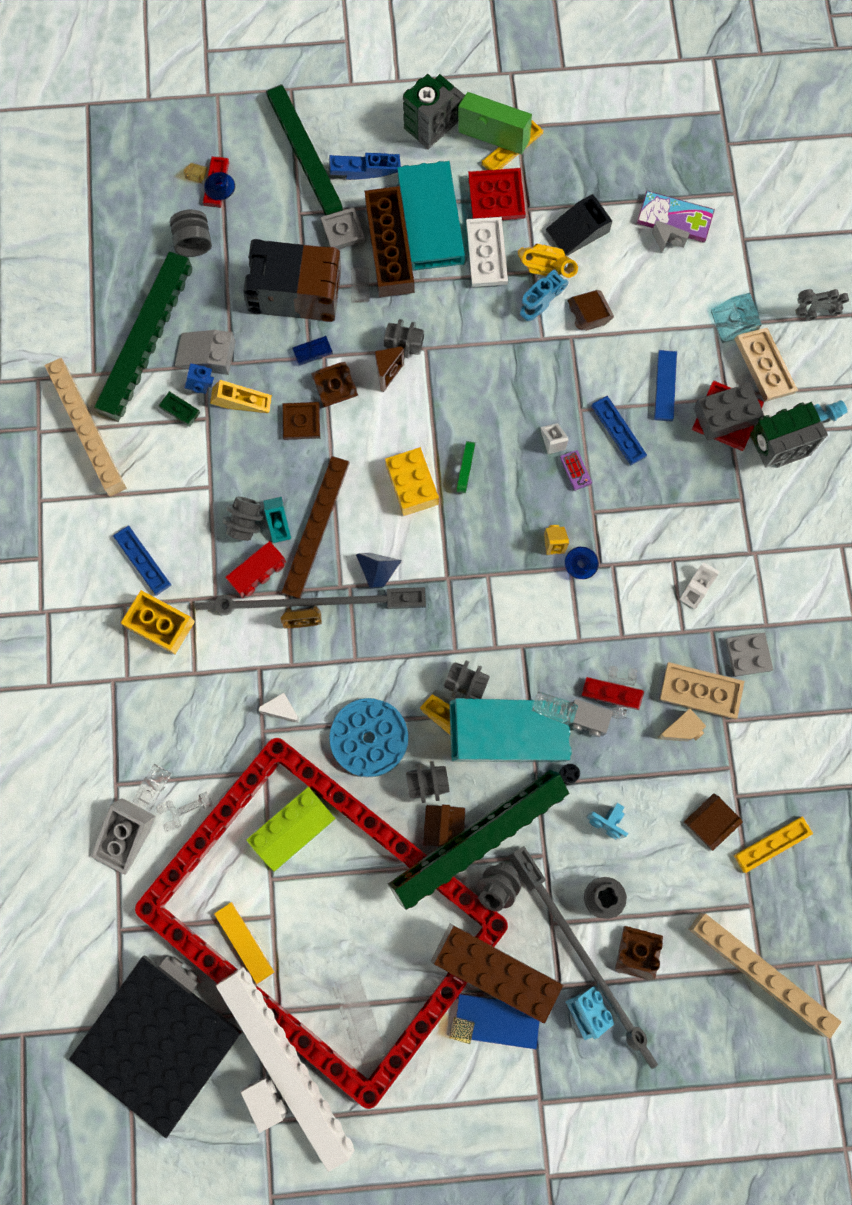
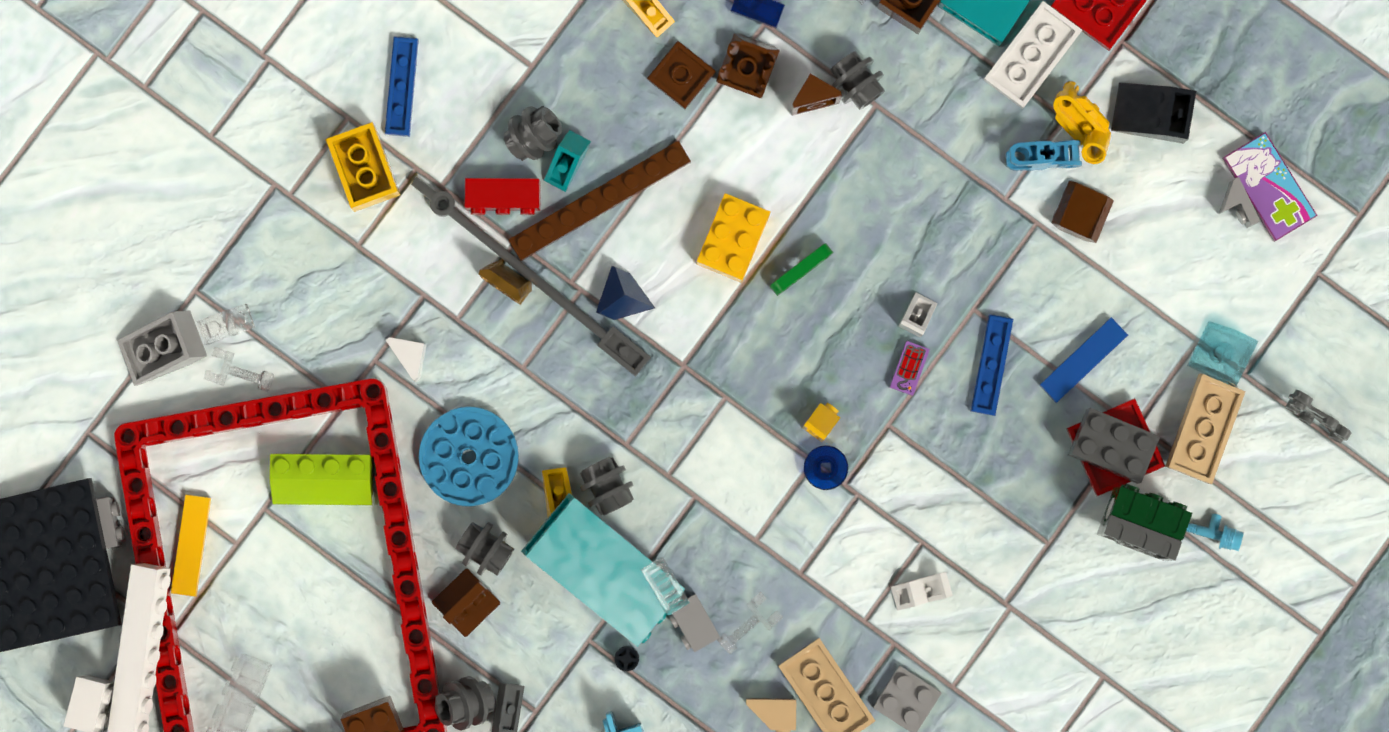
camera: 40 degrees right, 10 degrees up
dark green brick [388,770,570,910] -> none
red plate [582,677,644,710] -> none

